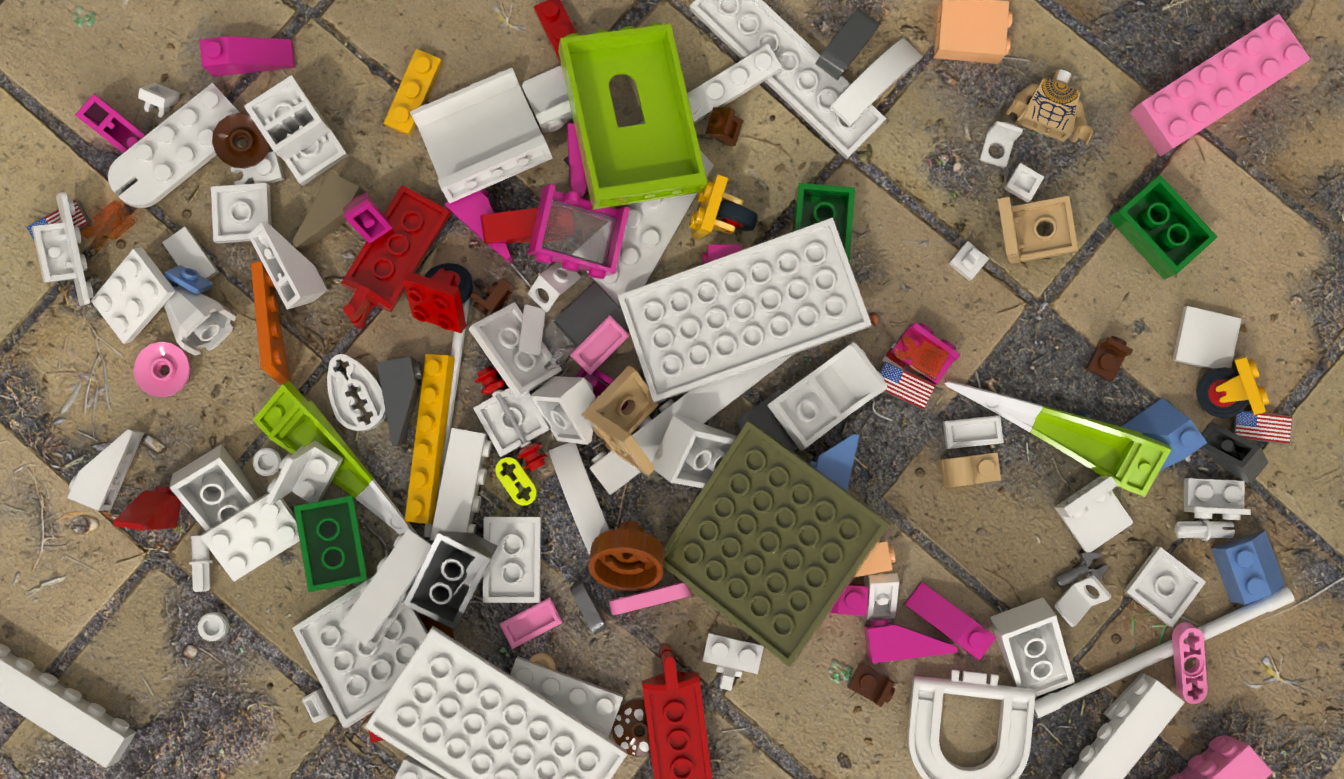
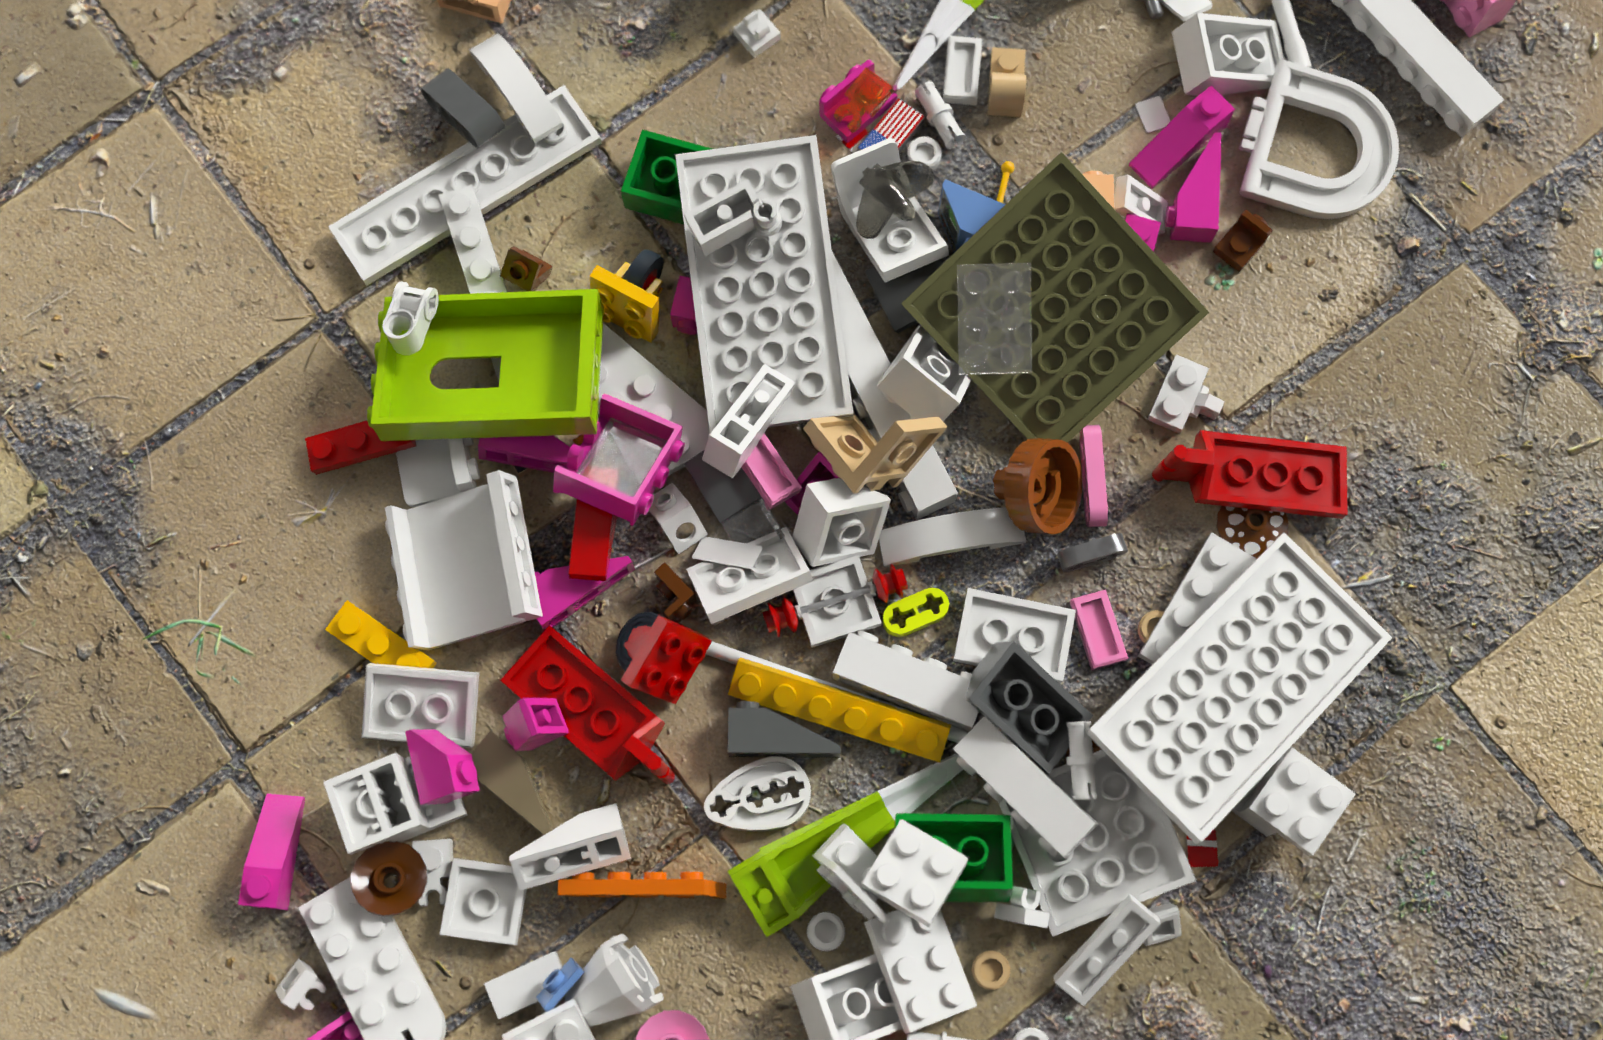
camera: 75 degrees left, 10 degrees down
none -> white tile [362,663,479,748]
none -> white piece [382,281,439,355]
none -> dark pink slope [405,729,480,805]
none -> white hinge [684,179,782,256]
none -> white slope [702,364,795,478]
none -> clear smoke piece [856,161,934,239]
none -> white plate [861,819,969,928]
none -> white tile [907,137,942,173]
none -> white pin [914,81,966,149]
none -> clear plate [957,263,1032,375]
none -> tan tile [971,951,1010,990]
none -> white tile [994,886,1050,928]
none -> yellow hinge [996,161,1015,203]
none -> white plate [1053,894,1161,1006]
none -> white pin [1066,721,1097,799]
none -> white sticker [1135,96,1170,133]

